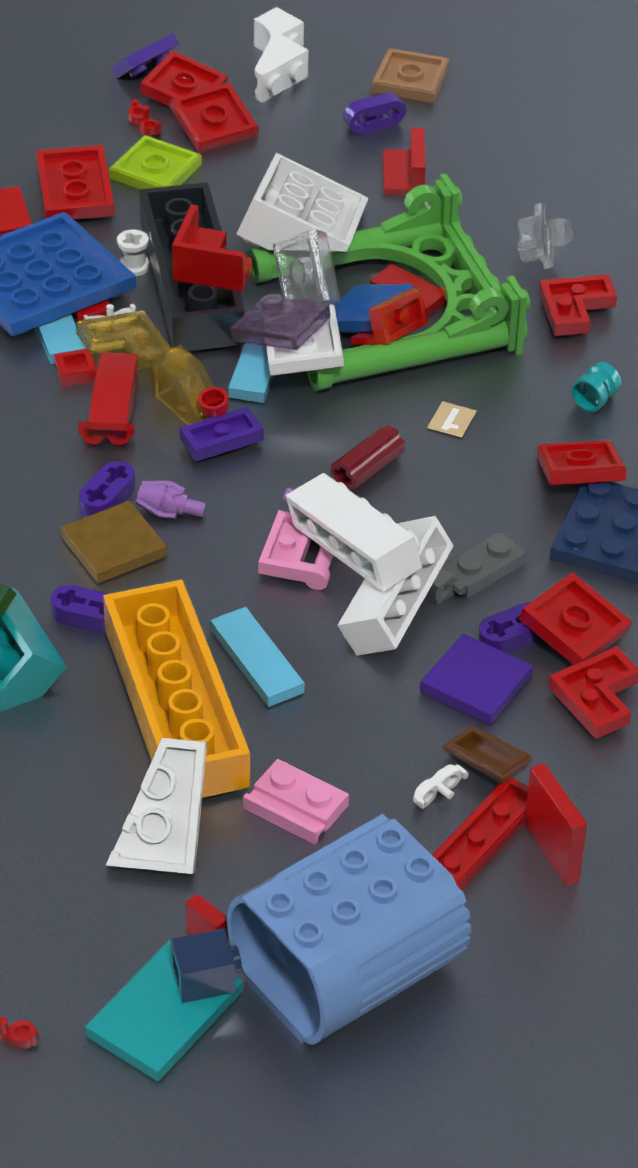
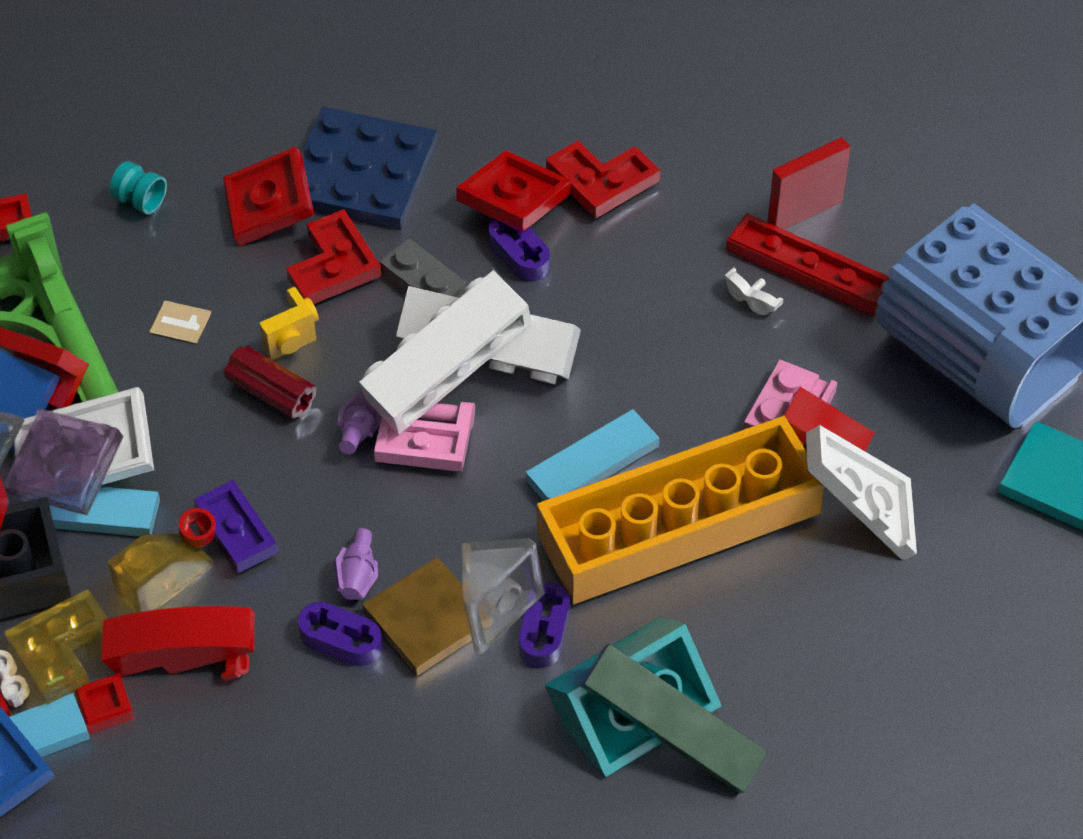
camera: 95 degrees left, 10 degrees up
dark blue brick [170,929,242,1003] -> none
red tile [186,894,228,939] -> none
dark purple tile [420,633,533,725] -> none
reddish brown tile [443,725,532,784] -> none
none -> yellow bracket [259,286,319,360]
none -> red plate [286,209,382,304]
none -> clear slope [462,538,545,655]
none -> red tile [782,386,875,451]

